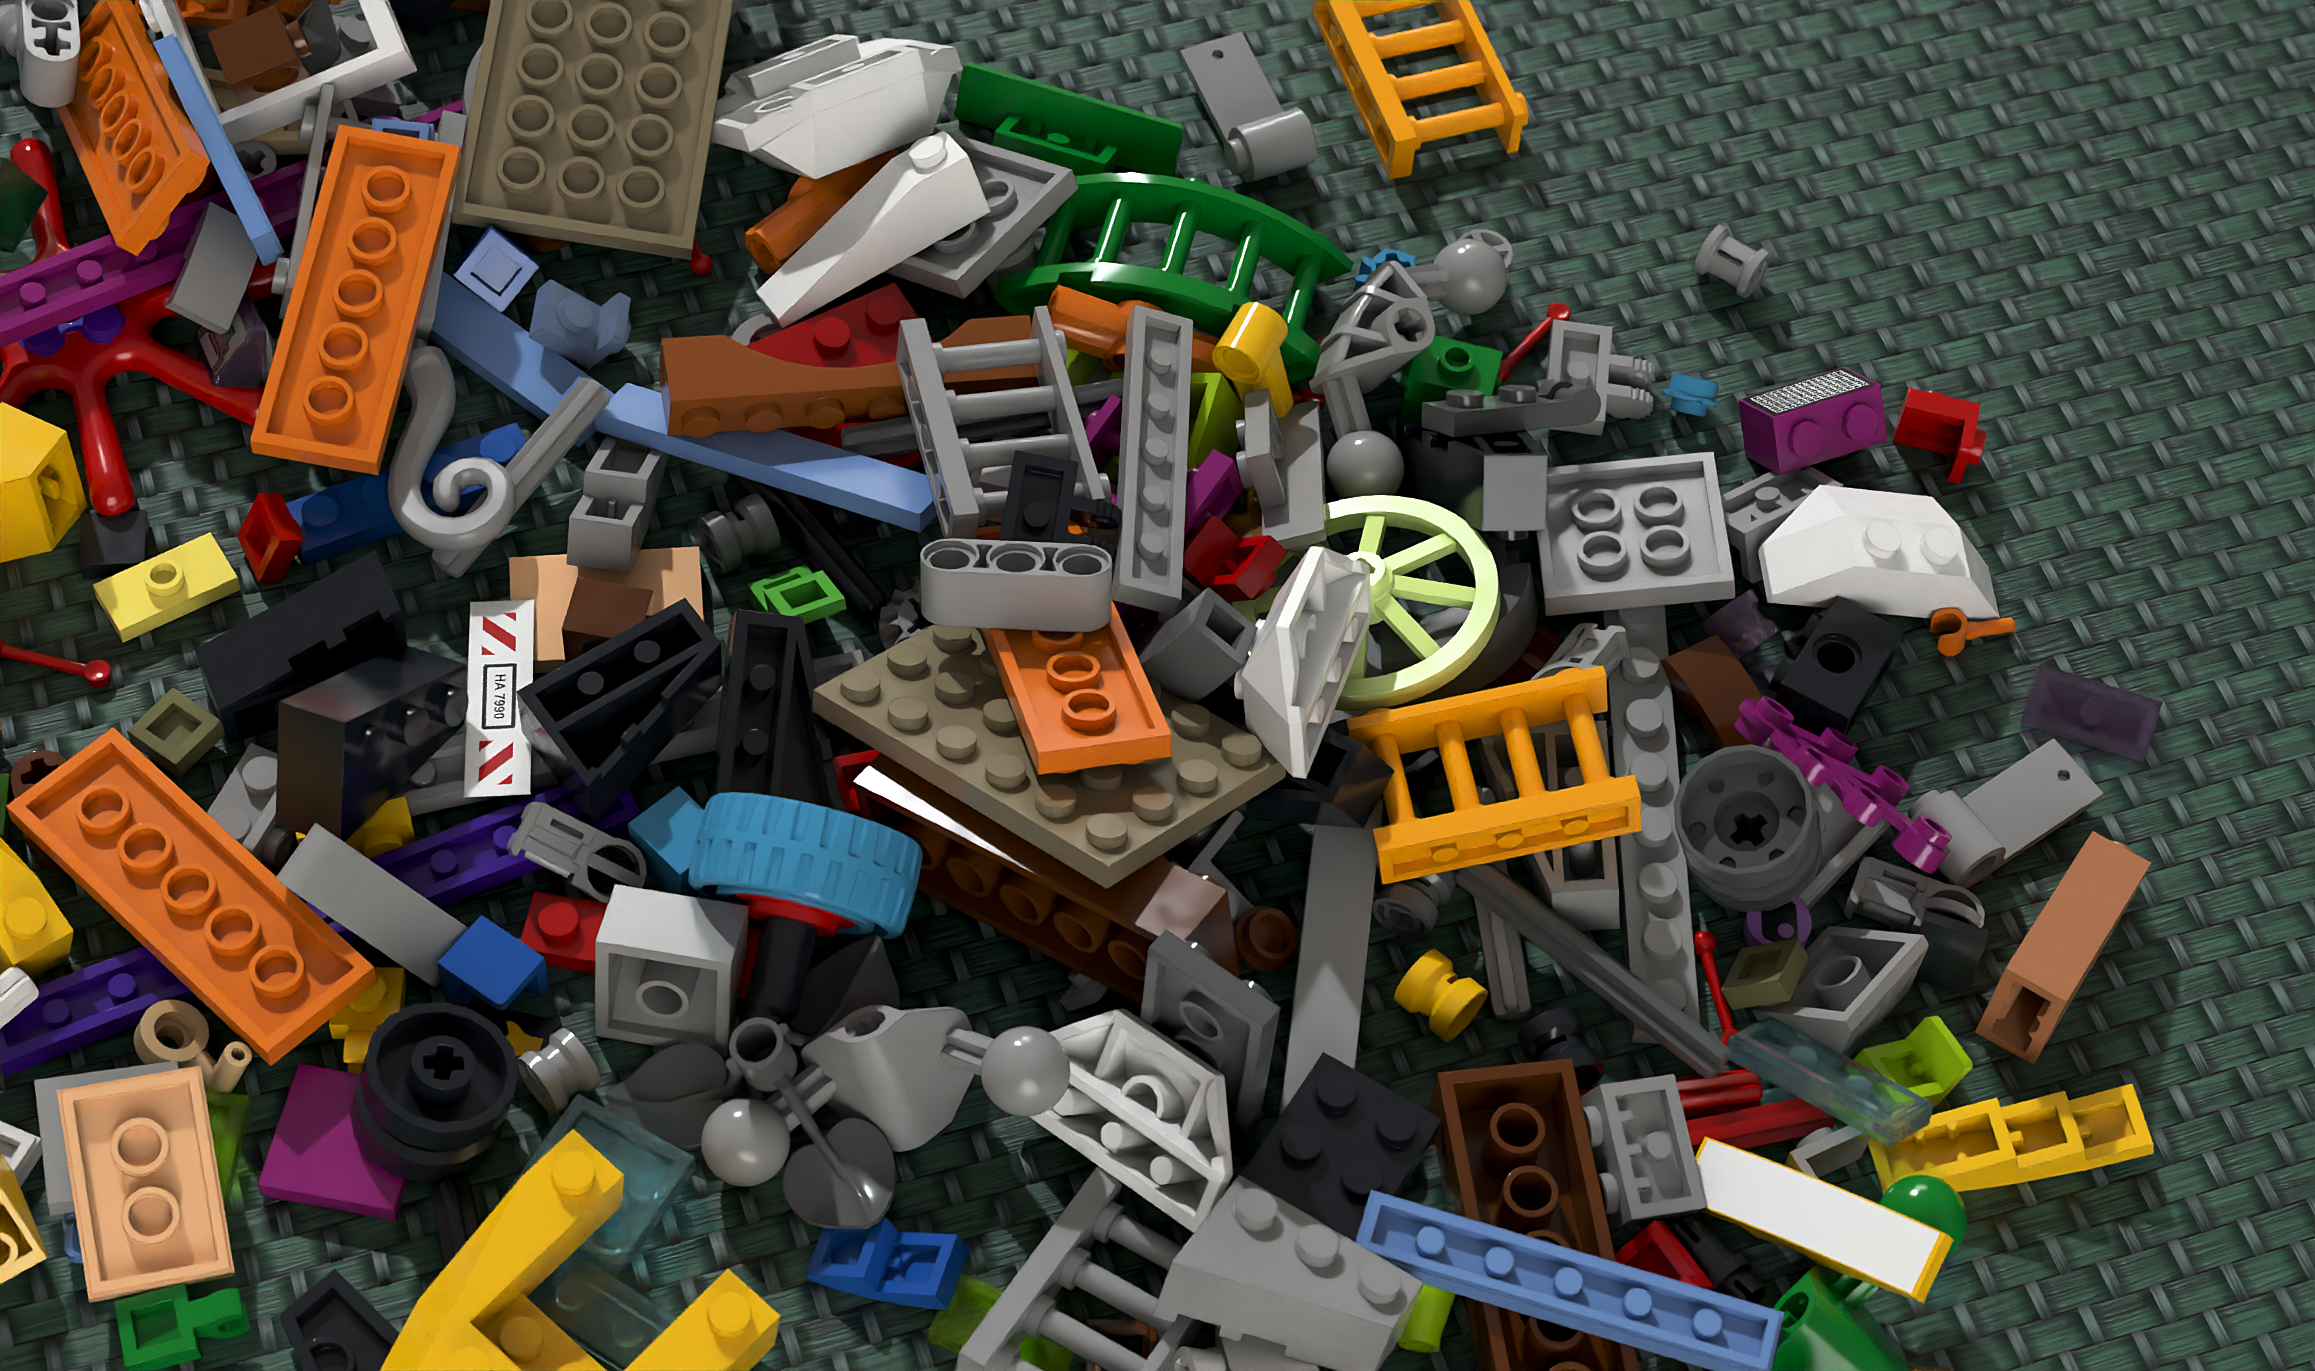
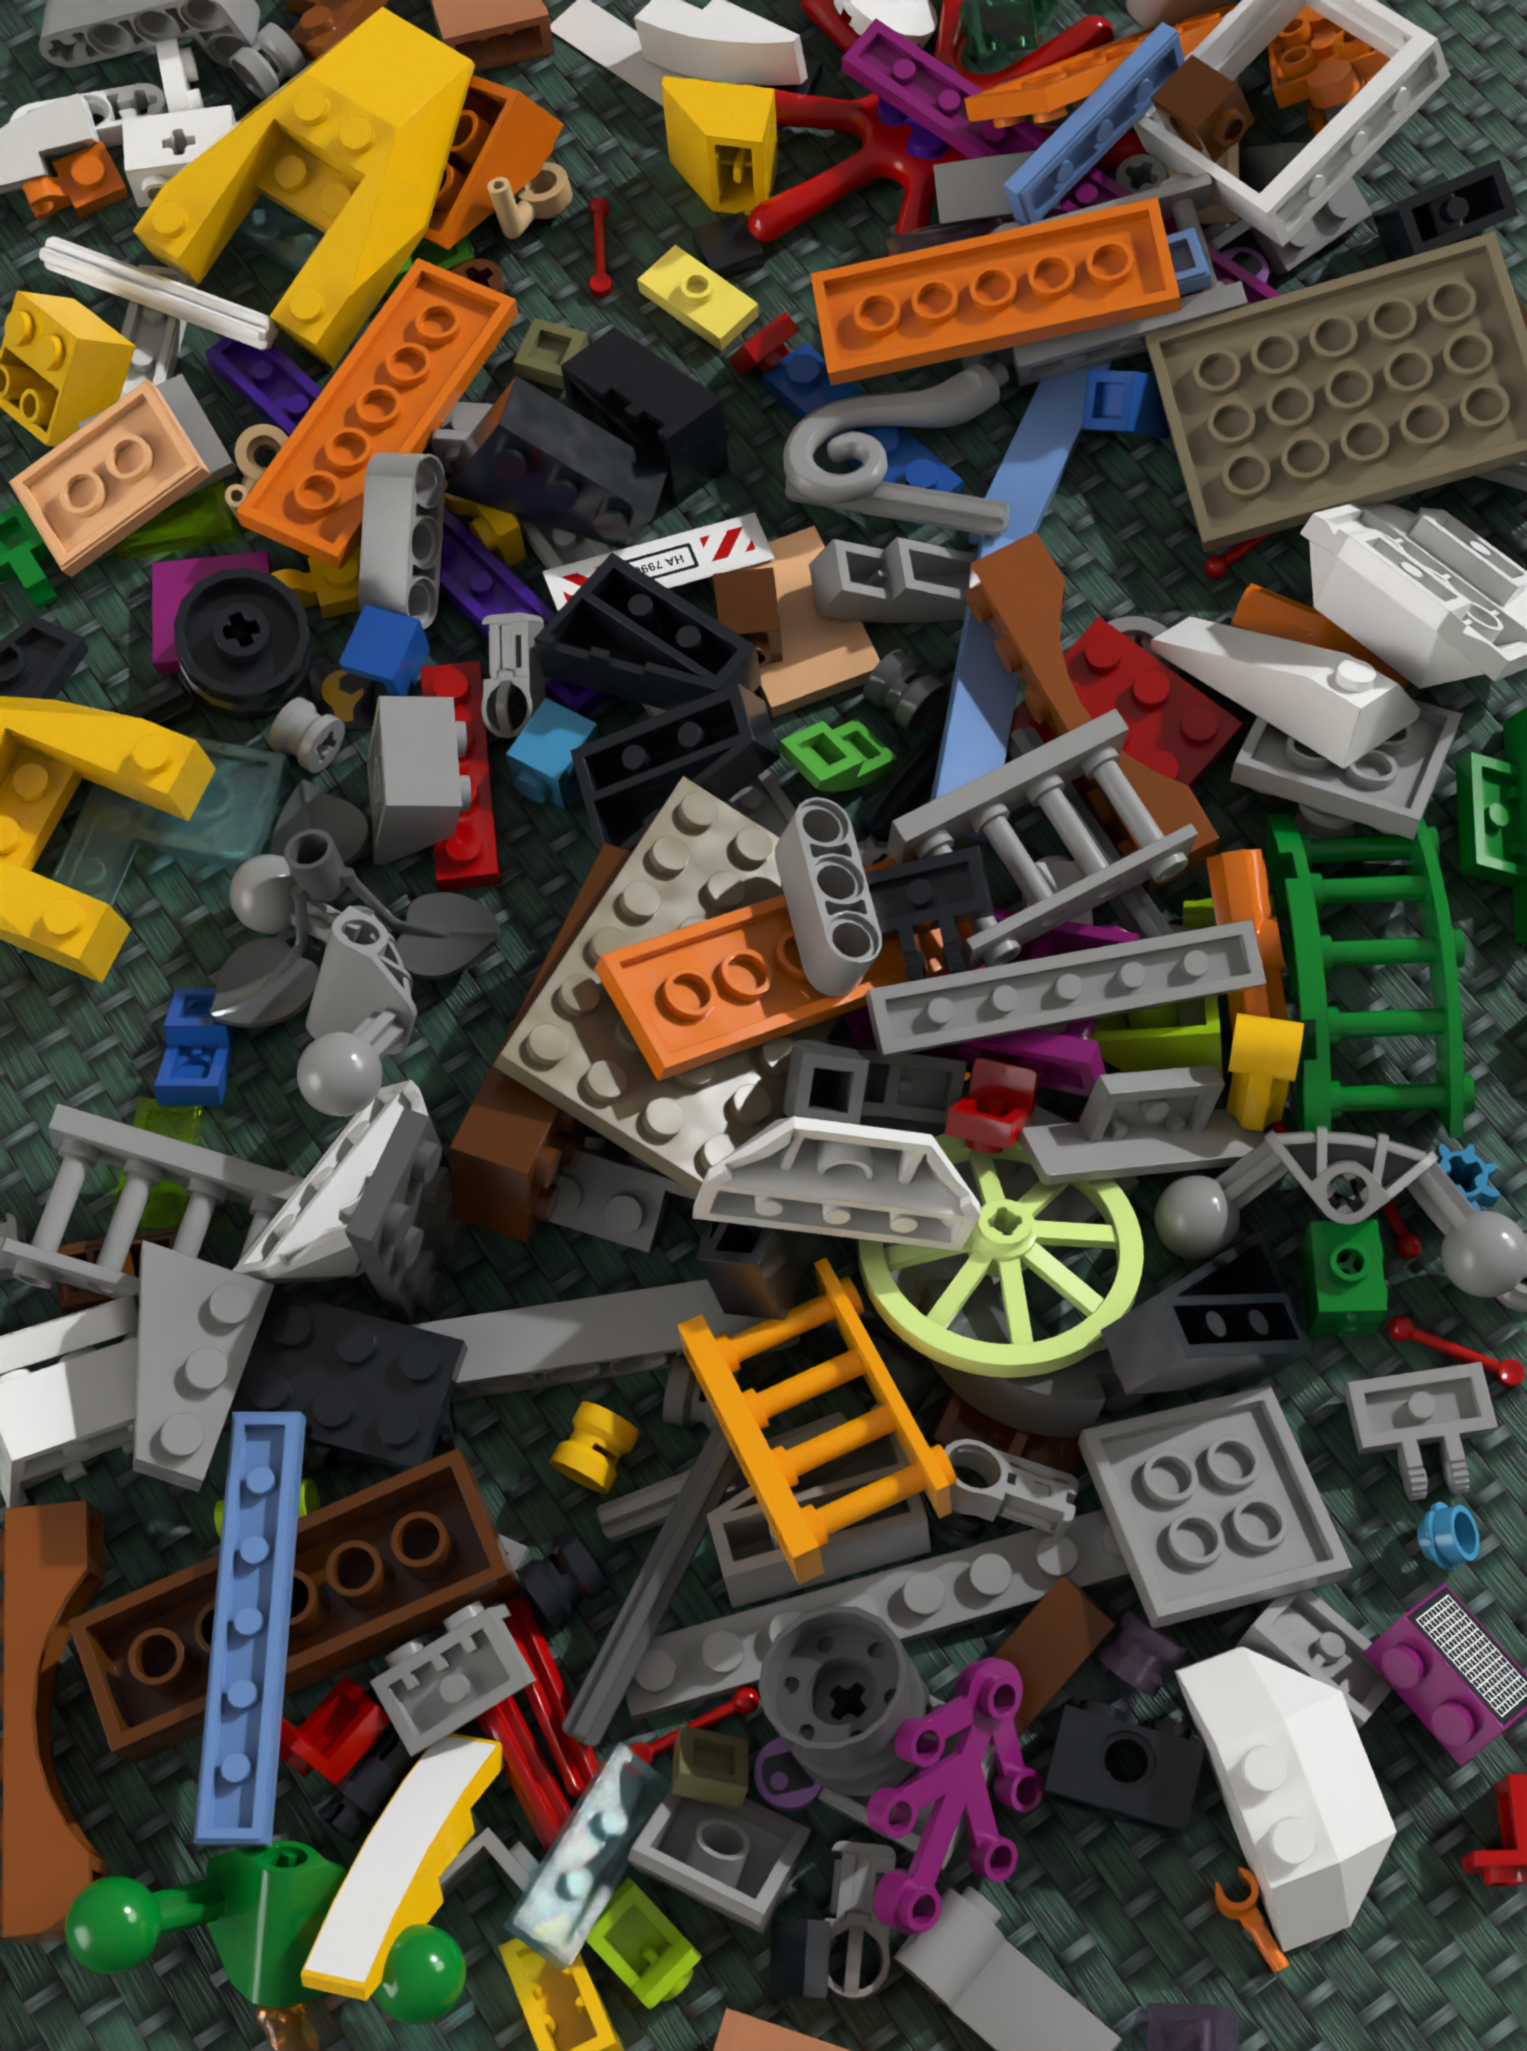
camera: 85 degrees right, 10 degrees up
sand blue bracket [528,279,631,370] -> none
dark azure wheel [688,792,923,1027] -> none
reddish brown plate [1233,906,1297,973] -> none
dark grey plate [1422,378,1601,437] -> none

